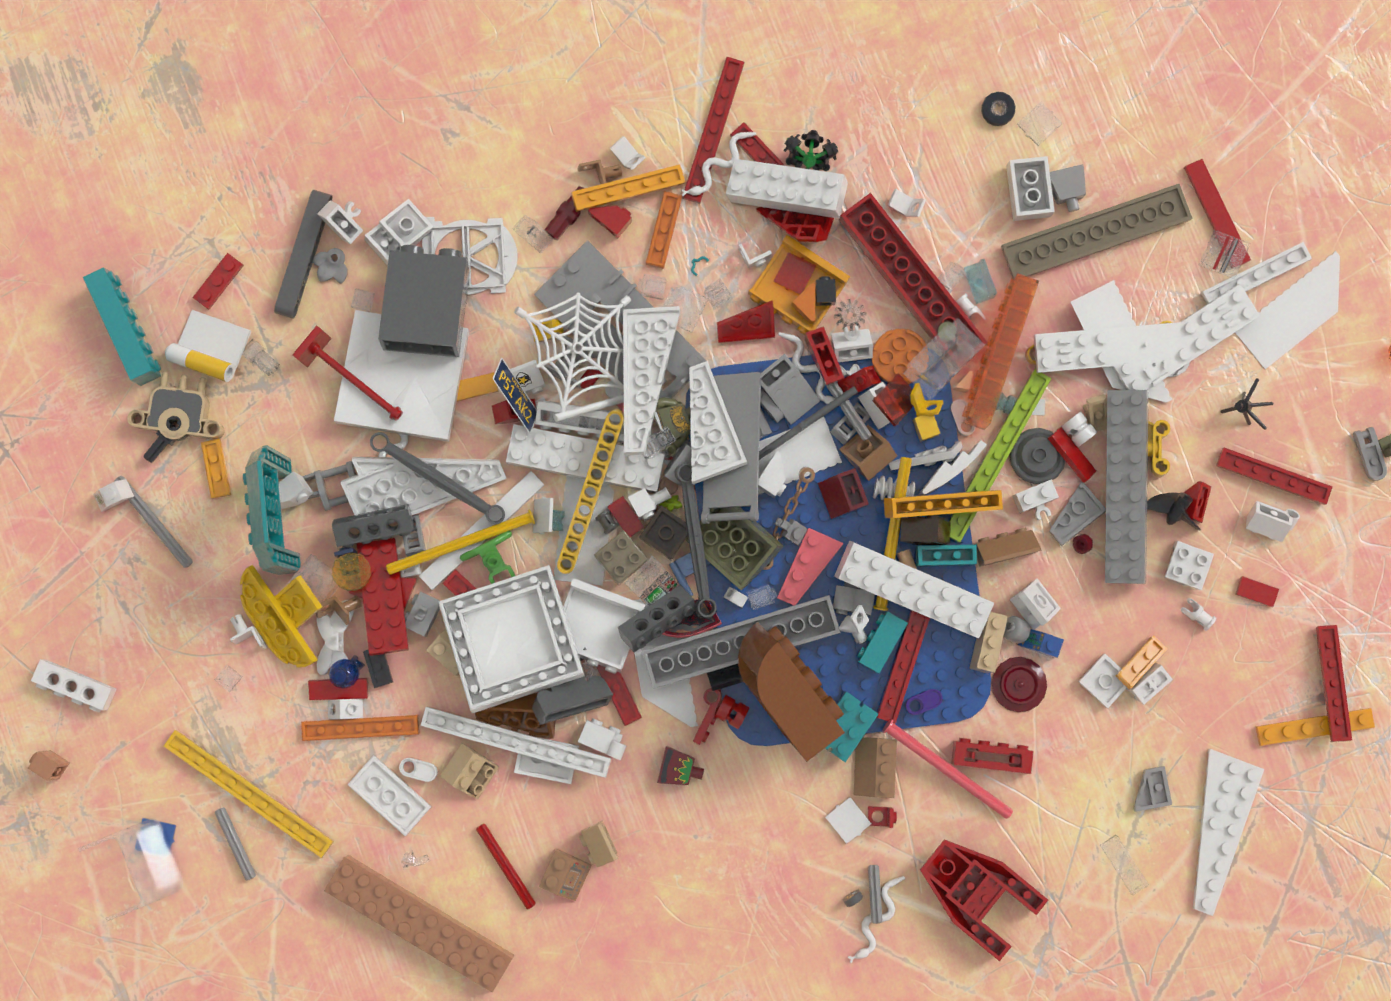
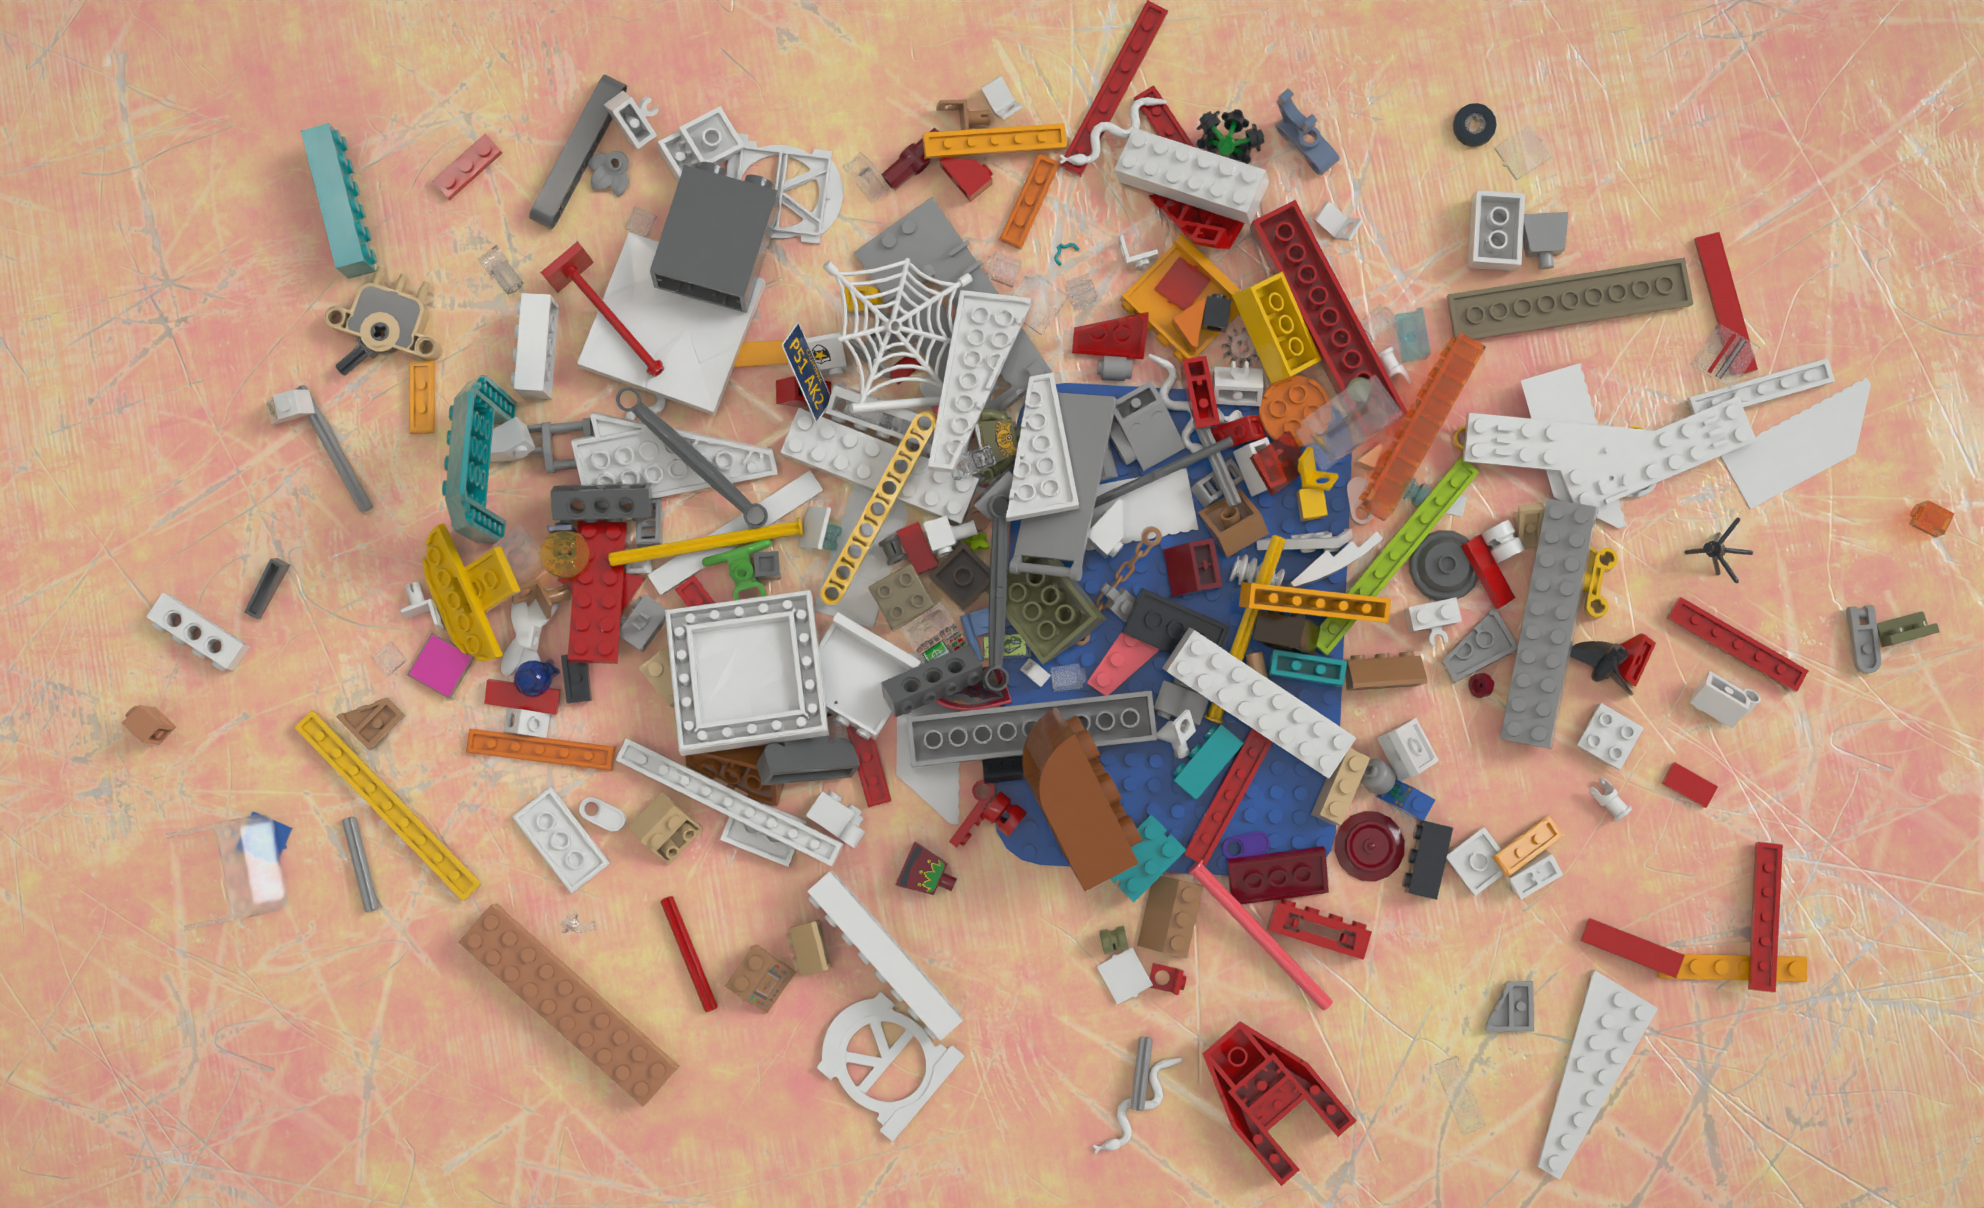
camera: 15 degrees right, 0 degrees up
white door [165,310,251,382] -> none
dark grey tile [843,890,863,907] -> none
none -> dark grey piece [244,558,290,619]
none -> medium nougat wing [336,698,406,750]
none -> dark pink tile [407,633,475,699]
none -> white brick [511,293,559,399]
none -> dark grey panel [754,551,781,580]
none -> white brick [807,871,963,1041]
none -> white window [817,992,964,1142]
none -> tile [982,633,1031,660]
none -> light grey brick [1097,356,1133,381]
none -> olive wheel [1099,926,1129,955]
none -> black tile [1122,588,1230,654]
none -> dark red tile [1227,846,1329,905]
none -> yellow brick [1232,272,1321,384]
none -> sand blue piece [1275,88,1339,176]
none -> black brick [1402,821,1453,900]
none -> red tile [1580,918,1685,978]

